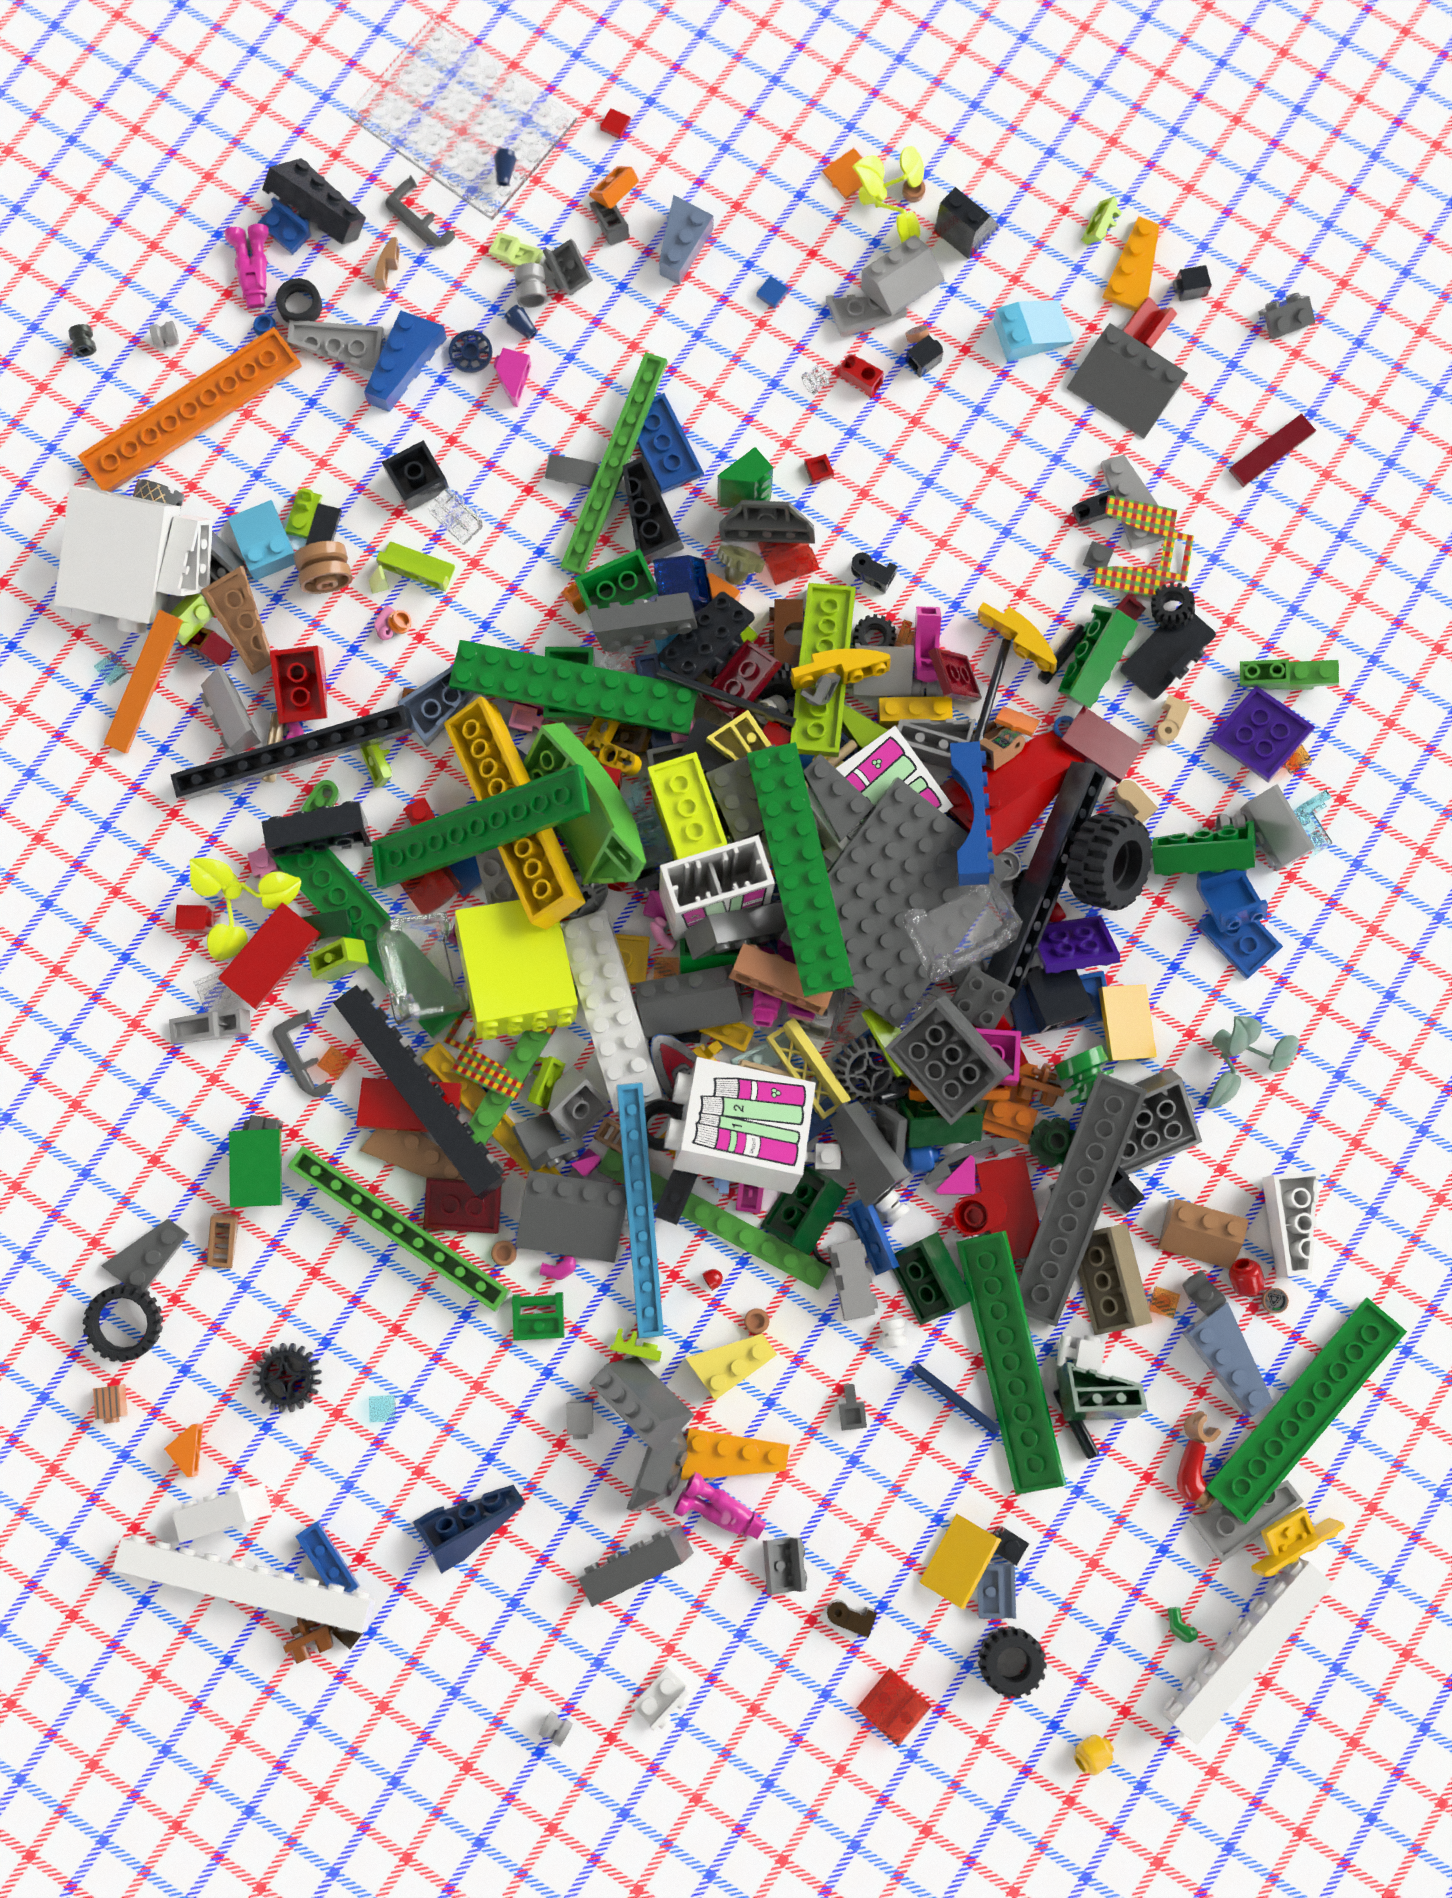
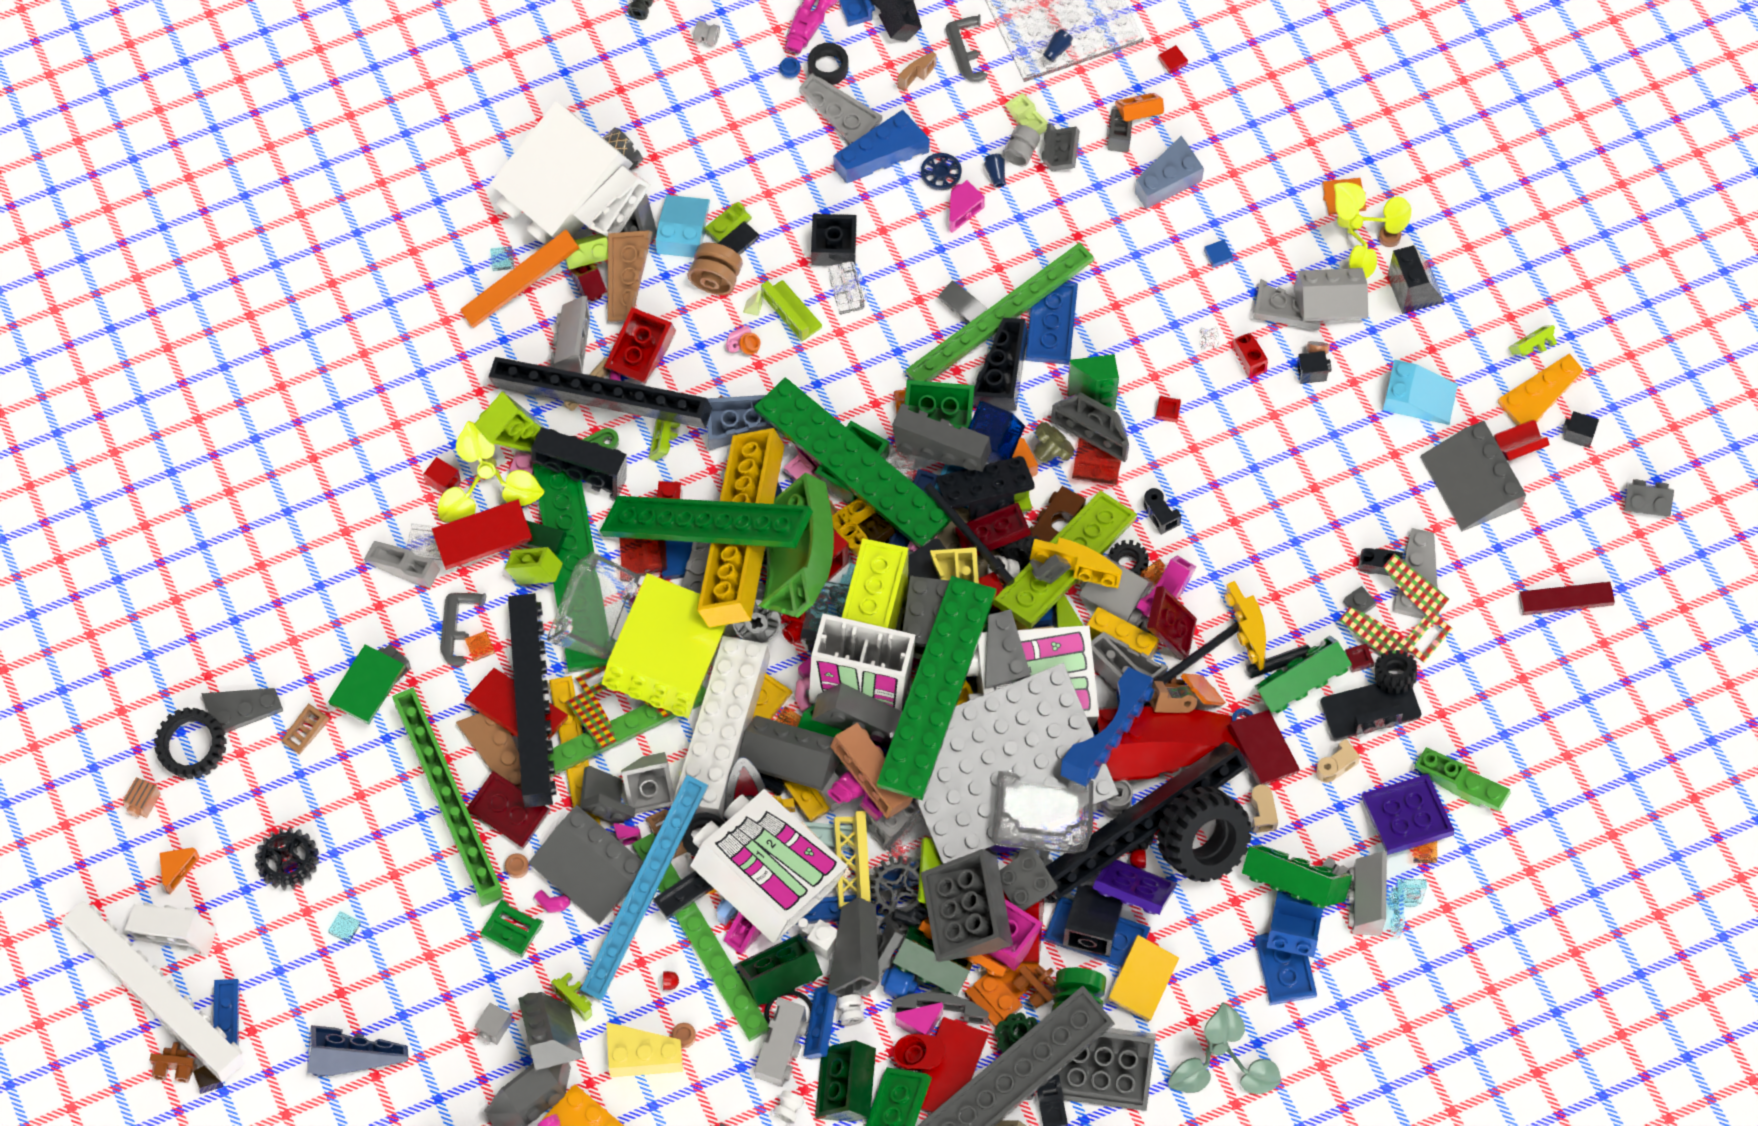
camera: 35 degrees right, 15 degrees down
orange plate [77,327,302,492] -> none
lime plate [527,1056,566,1110] -> none
none -> lime wedge [474,391,545,452]

